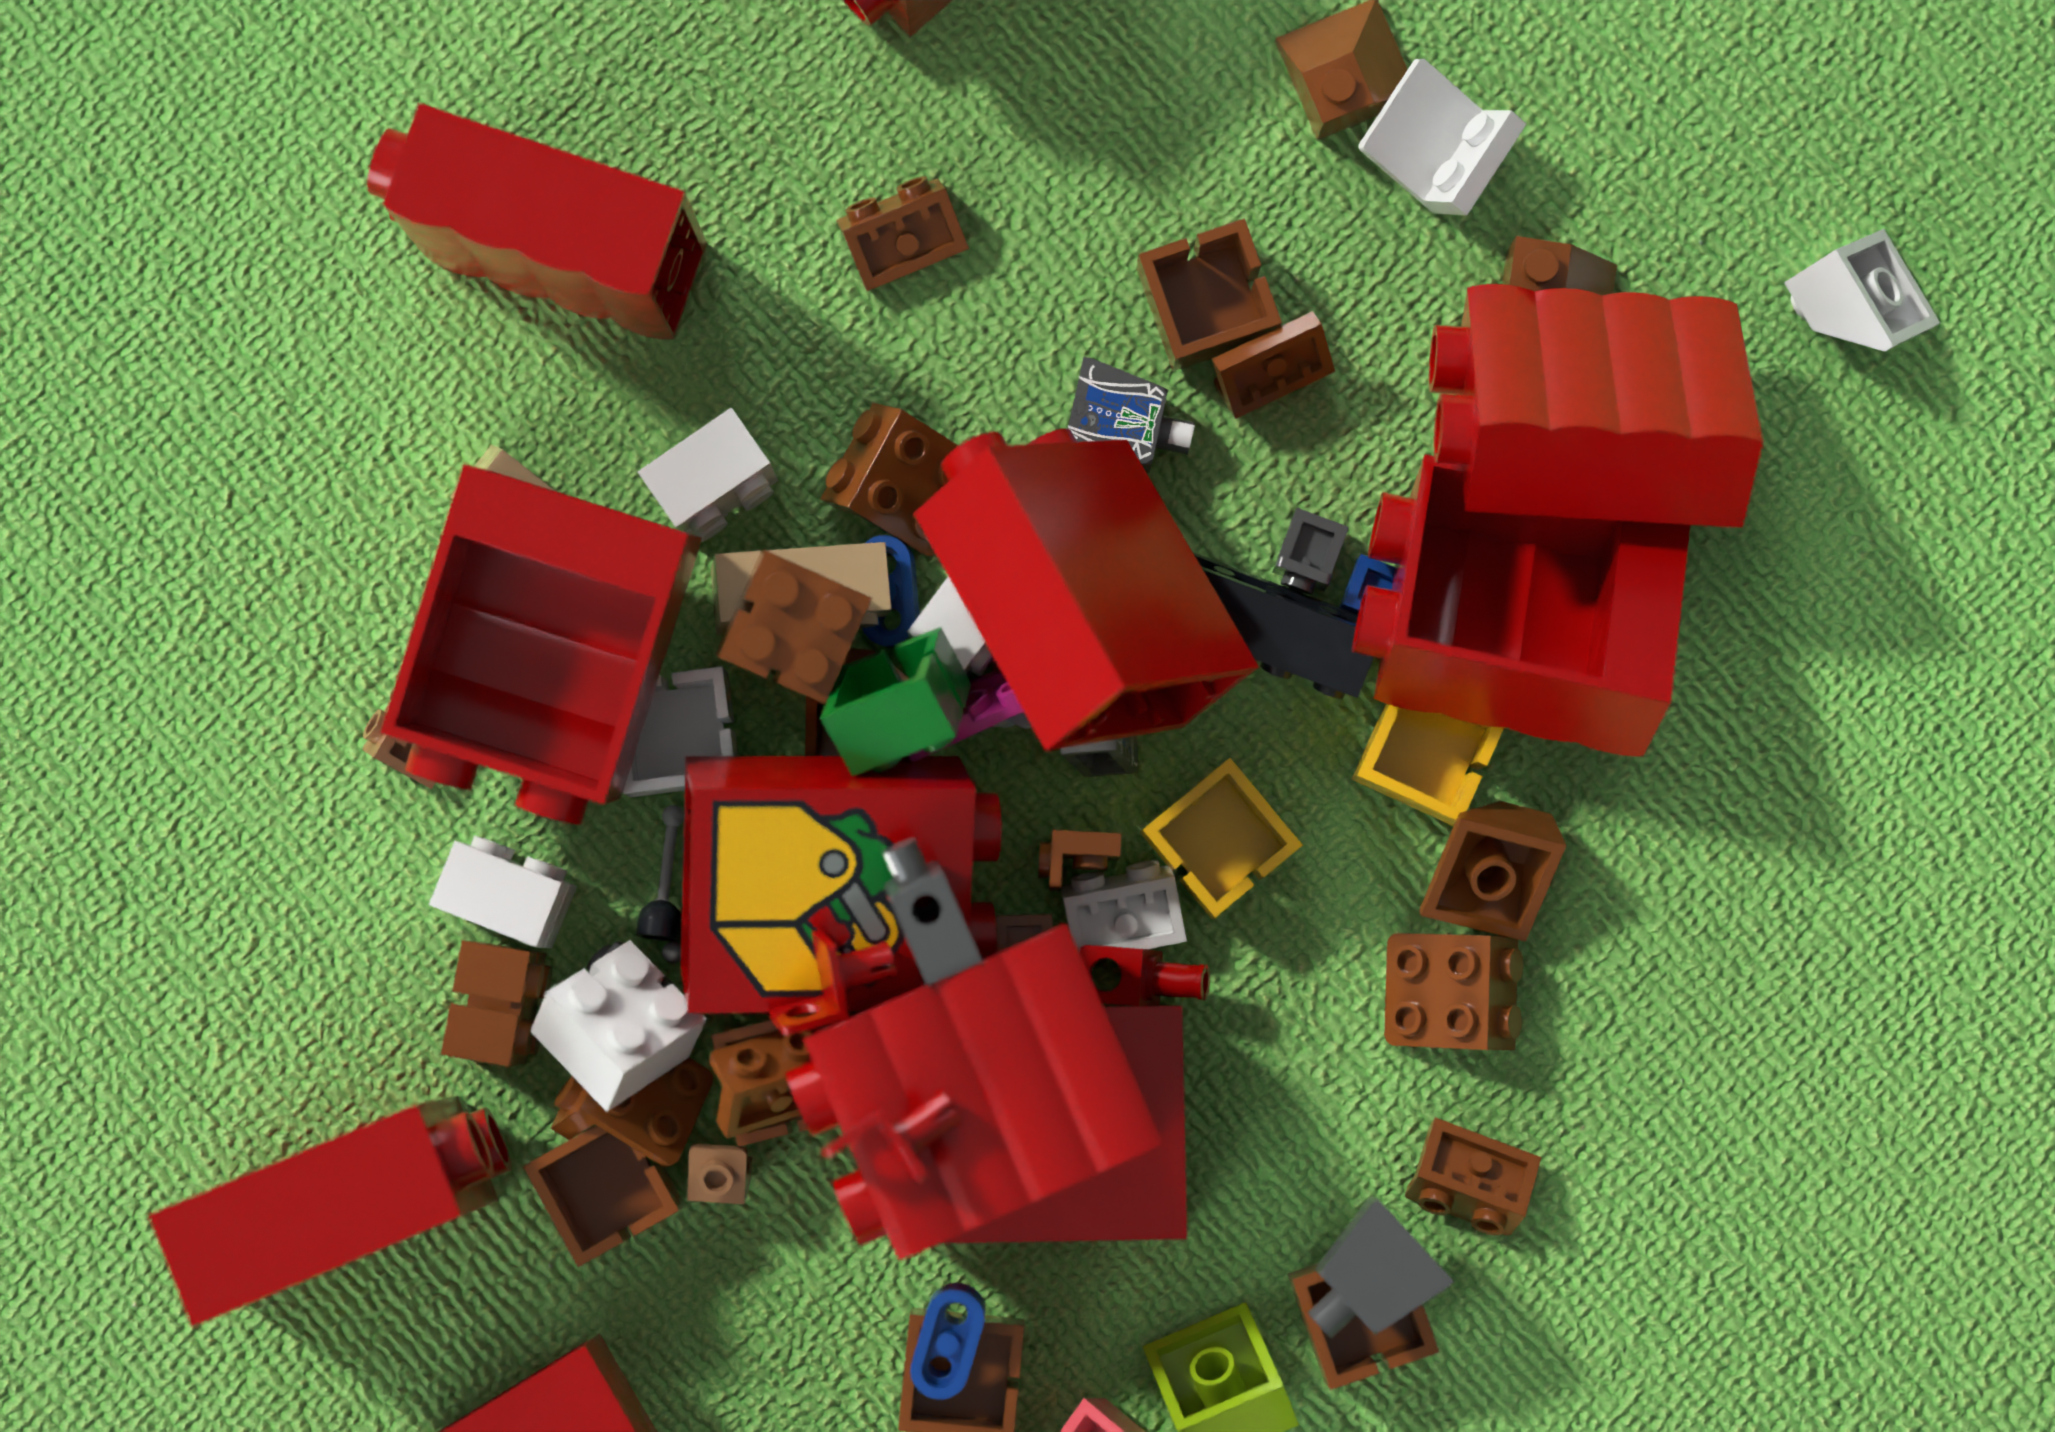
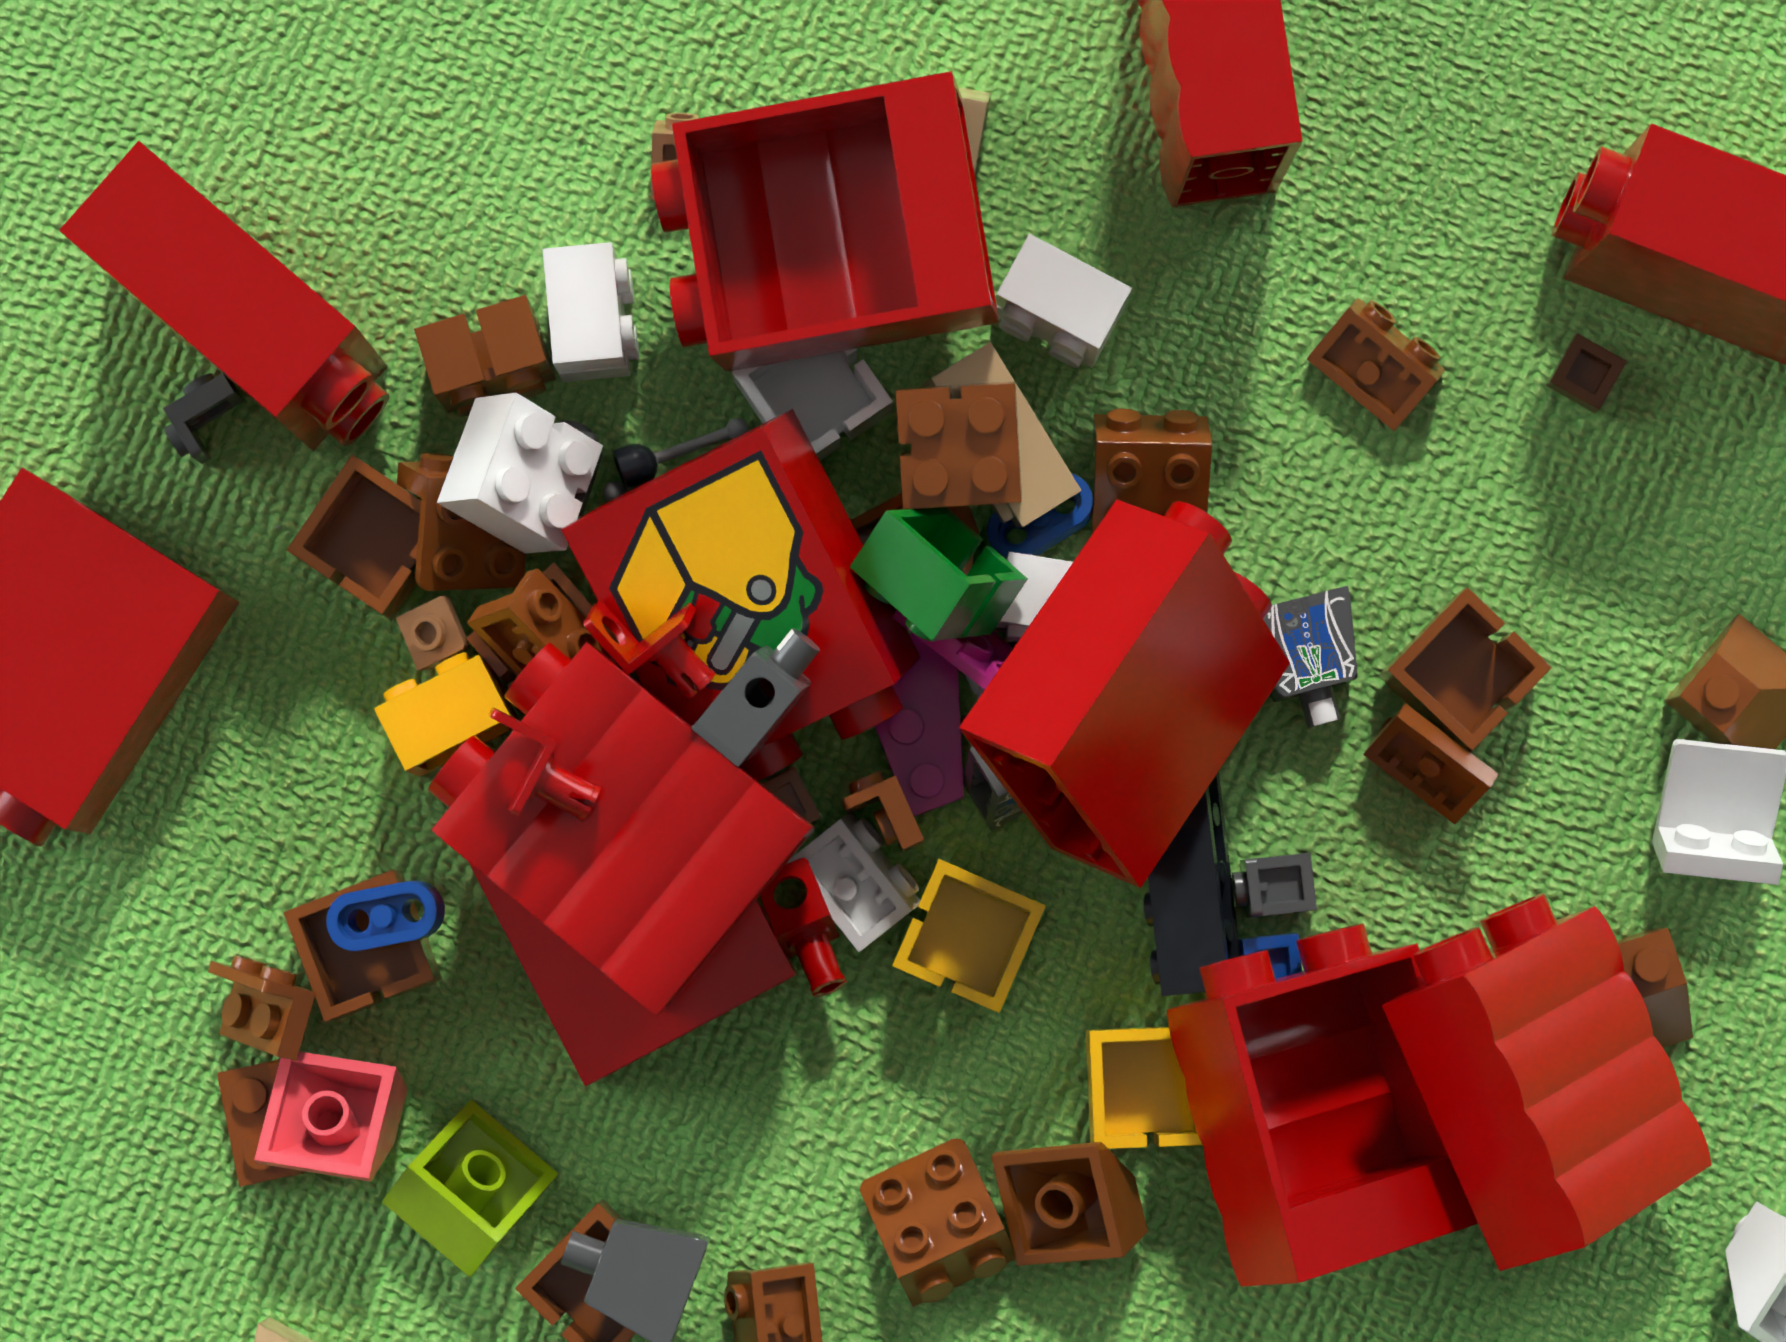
camera: 60 degrees right, 0 degrees up
none -> dark grey bracket [163,373,244,464]
none -> yellow piece [374,652,520,777]
none -> dark pink wing [875,633,964,817]
none -> reddish brown plate [1546,333,1627,413]

